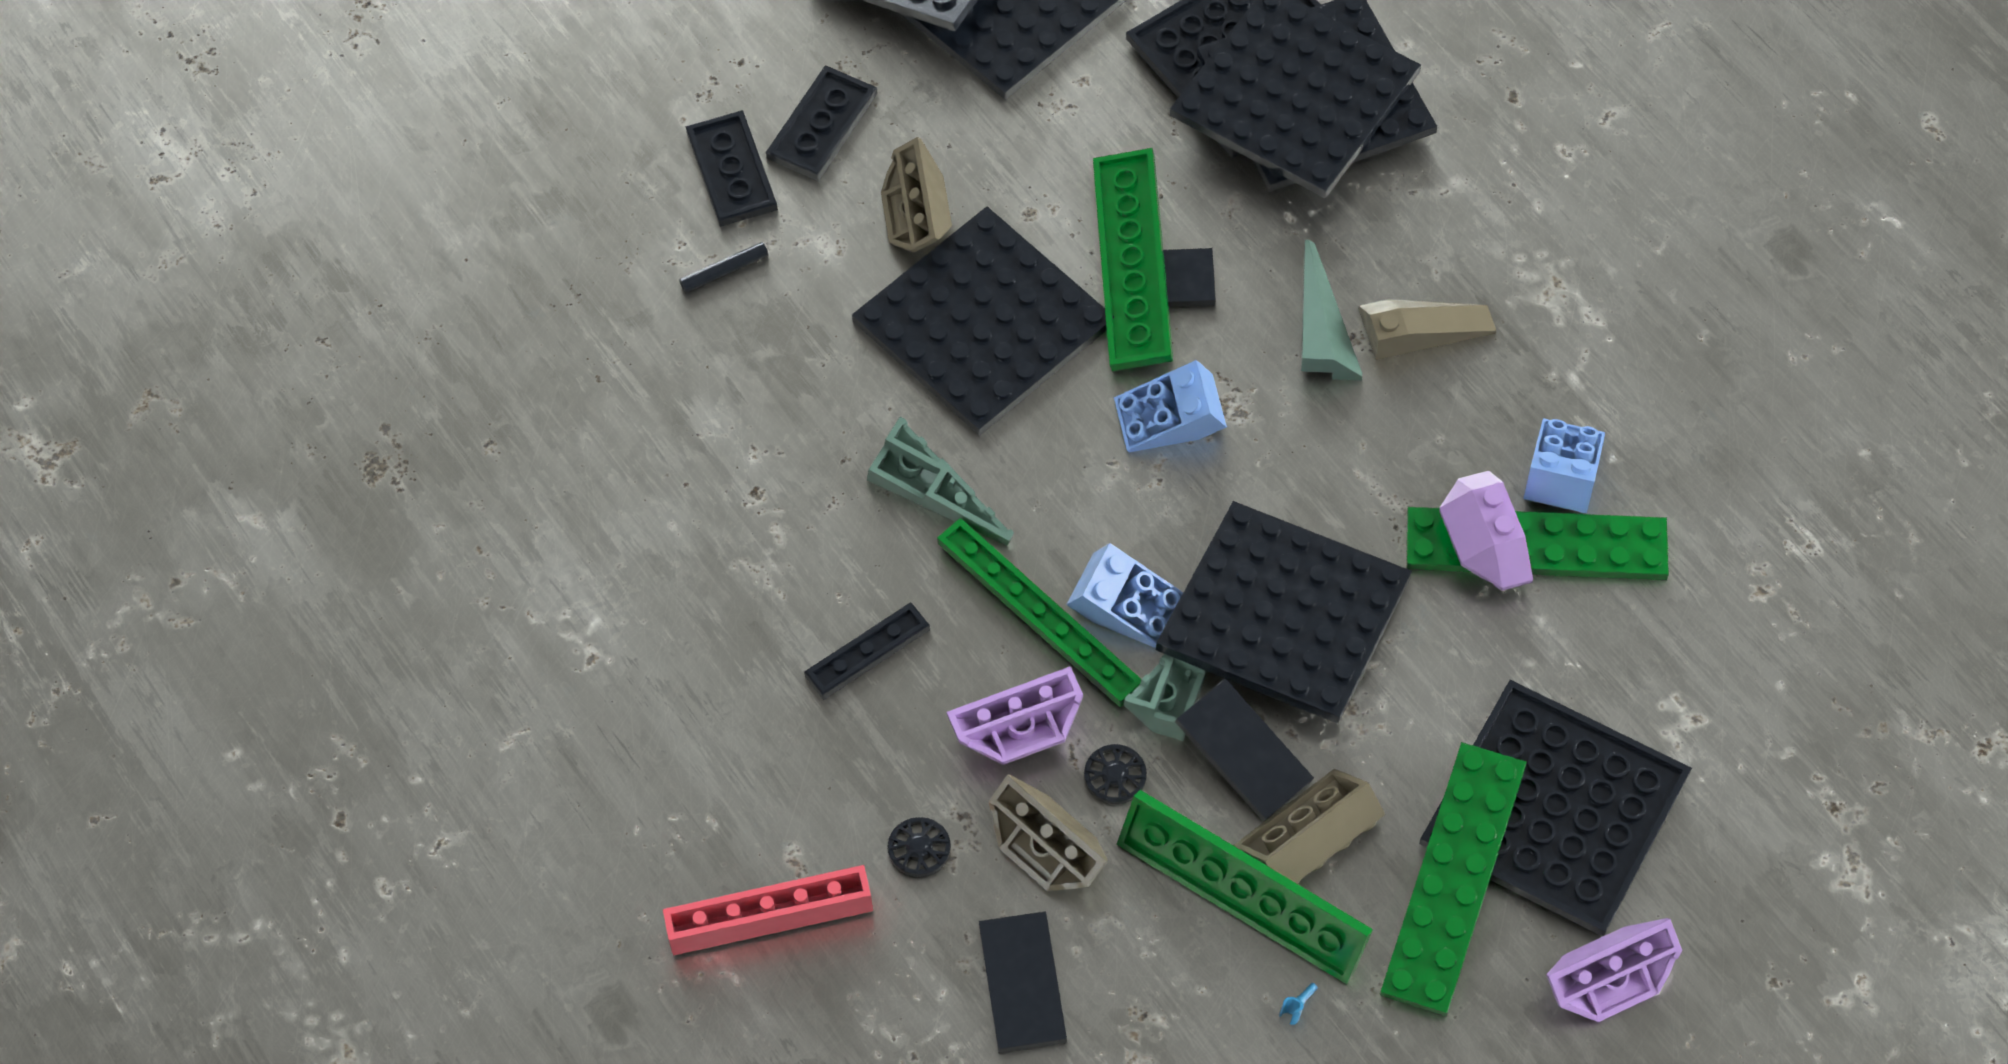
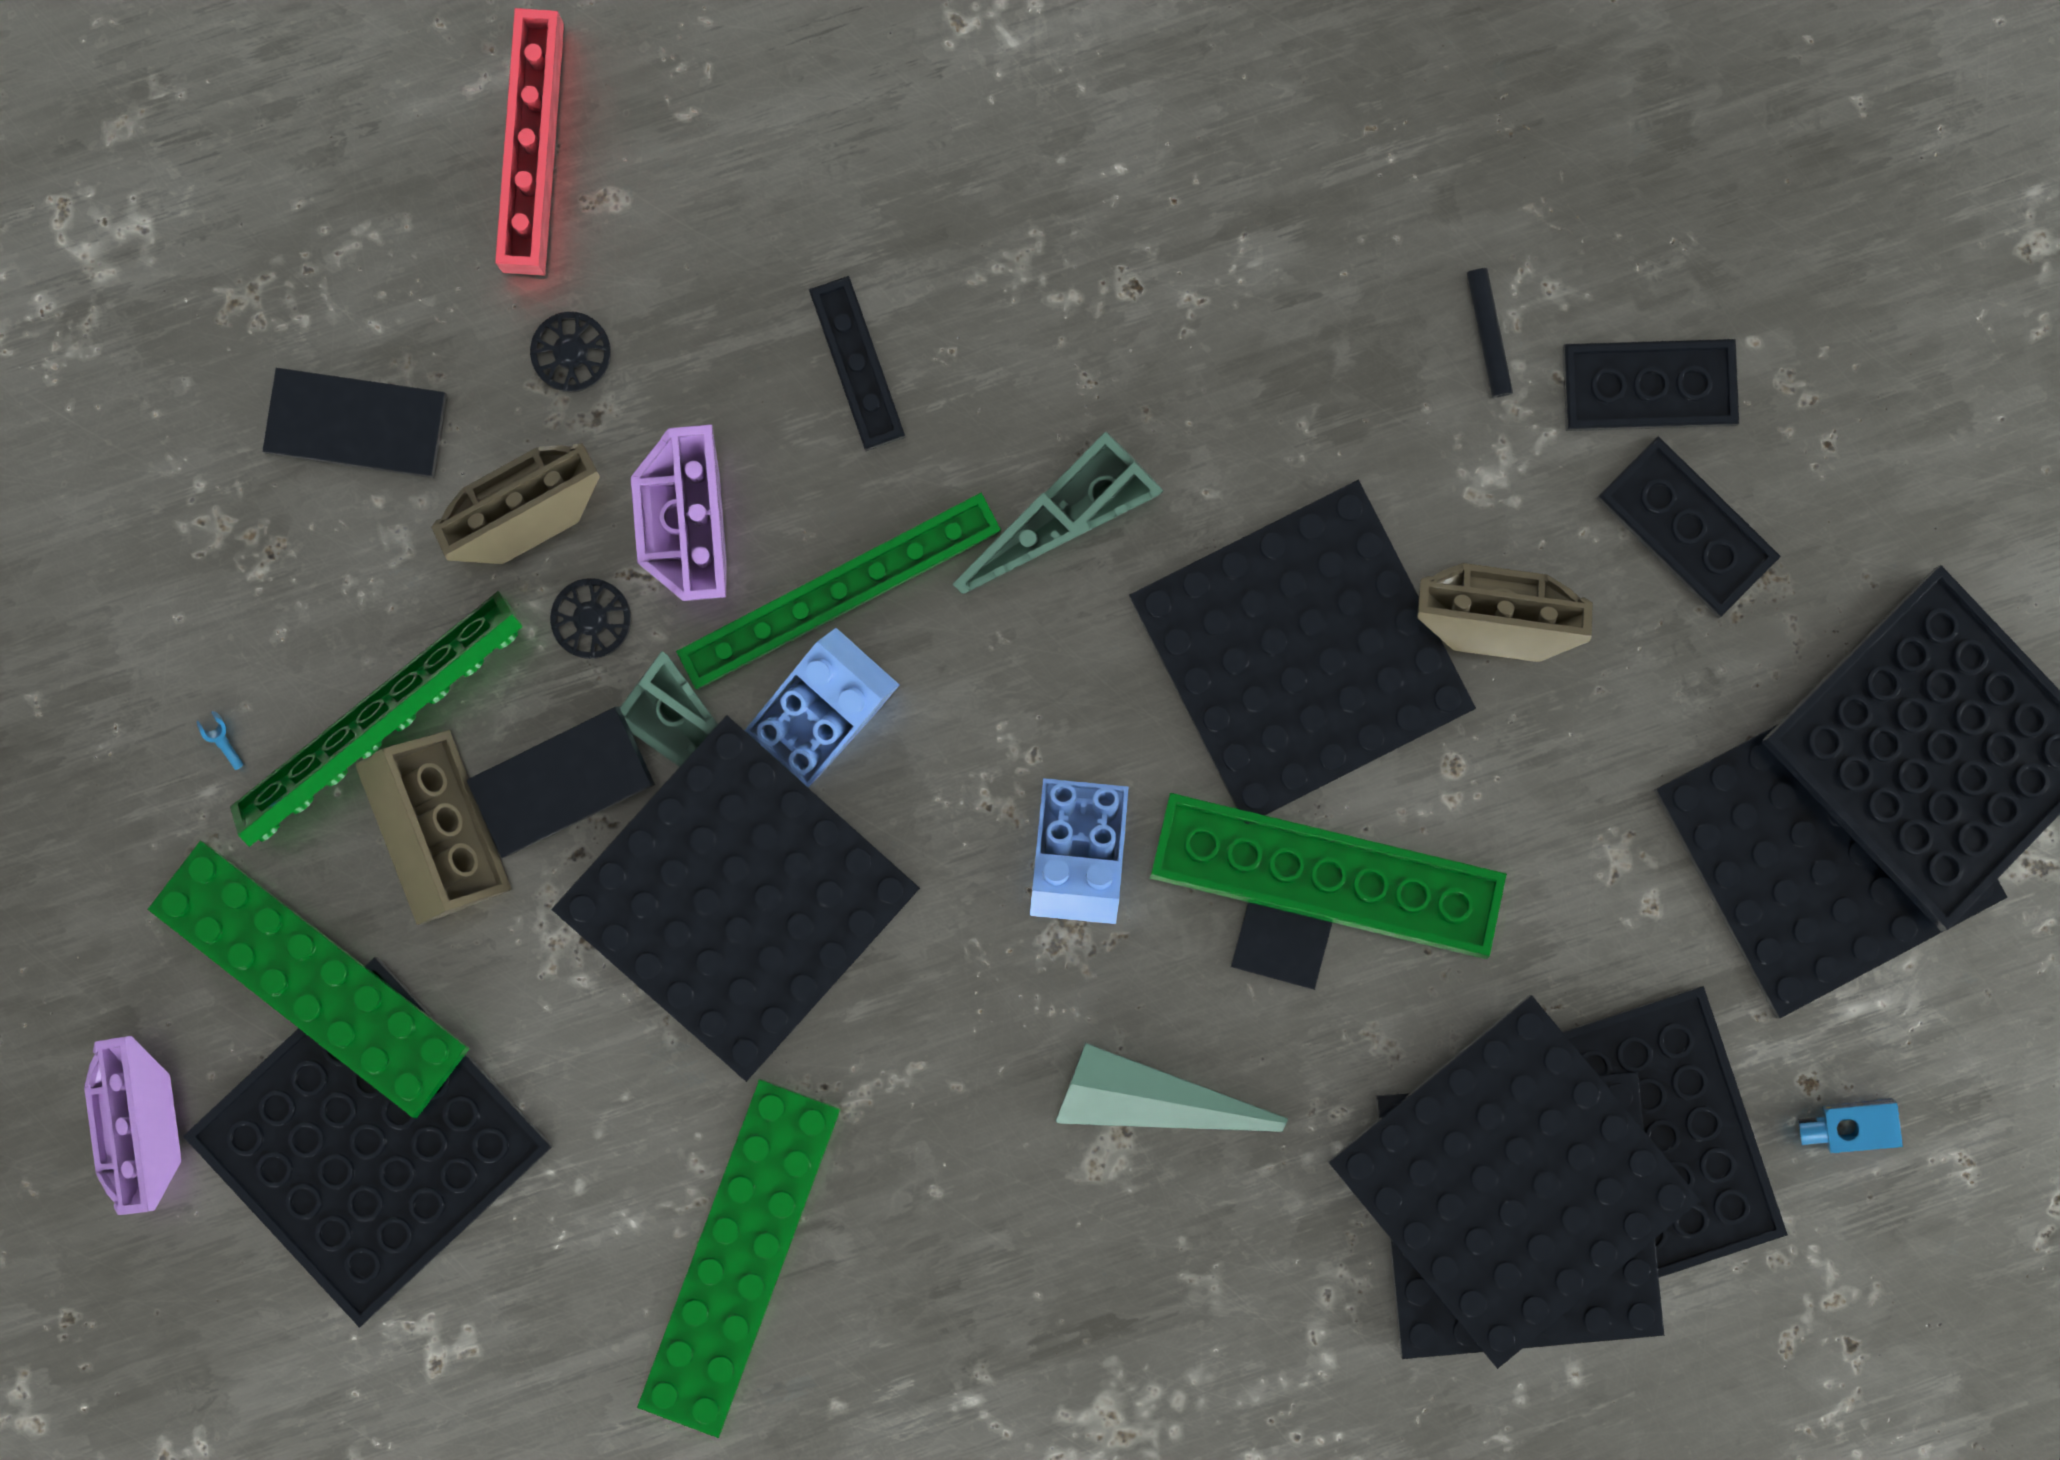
camera: 105 degrees right, 25 degrees up
dark tan wedge [1358,299,1496,360] -> none
lavender wedge [1439,471,1533,591] -> none
light blue slope [1523,418,1605,514] -> none

